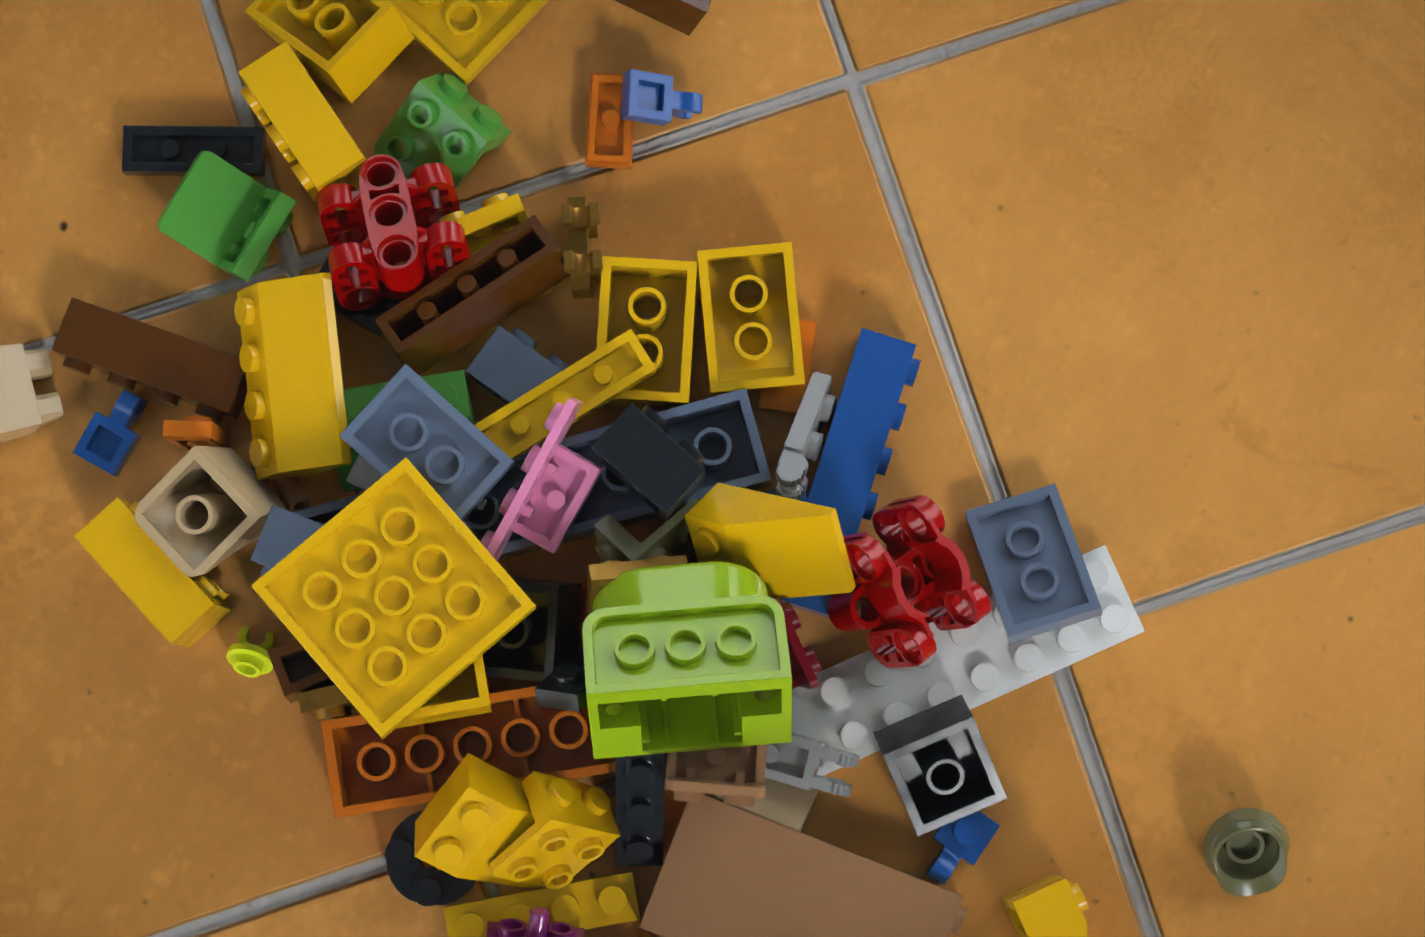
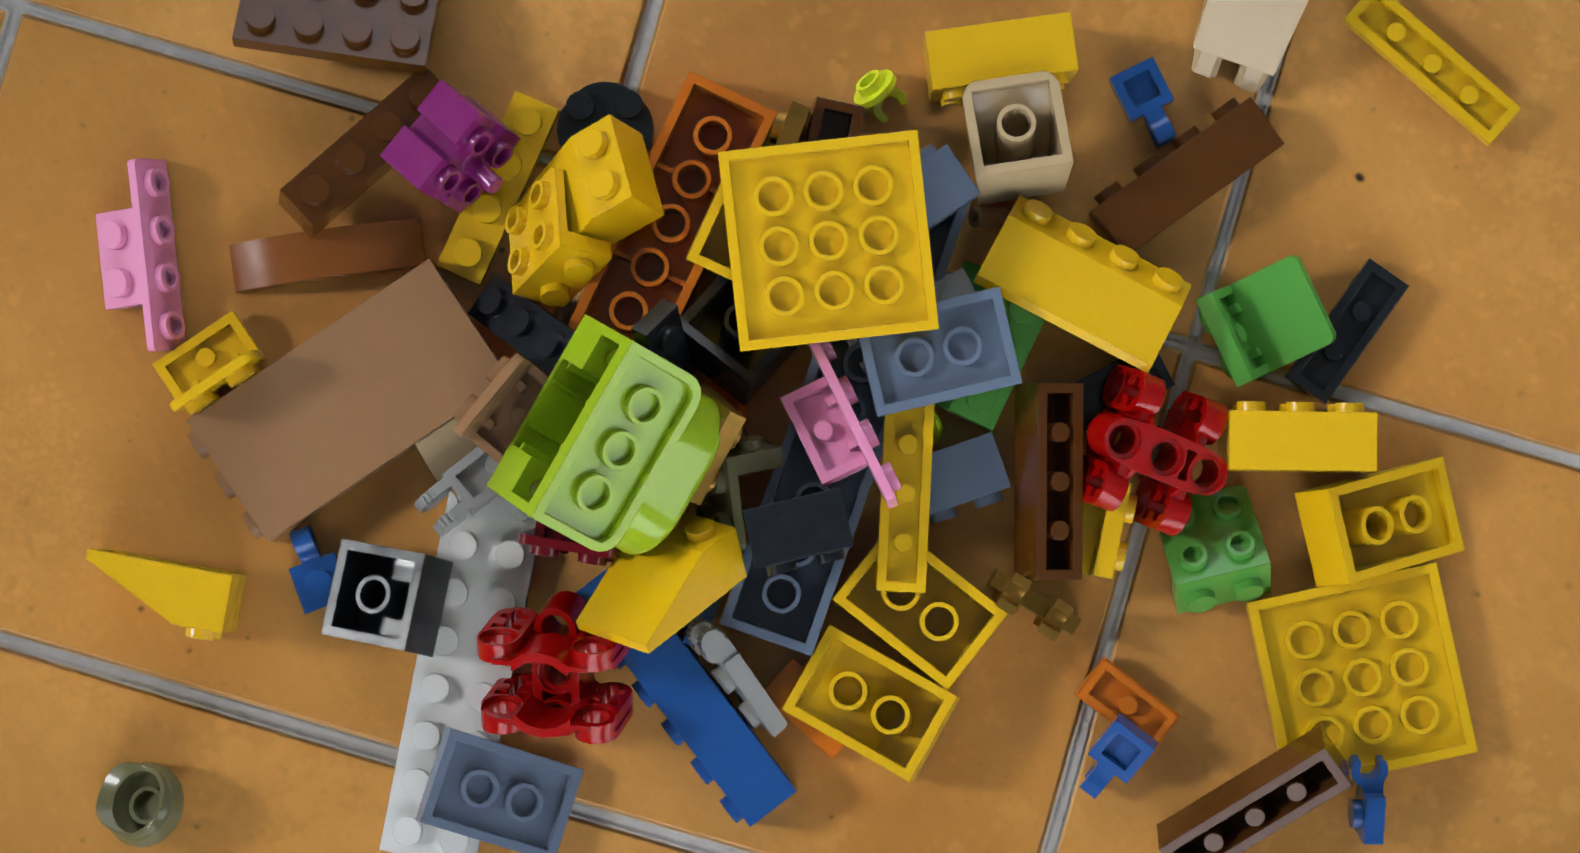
camera: 125 degrees right, 5 degrees up
orange plate [163,416,230,451] -> none

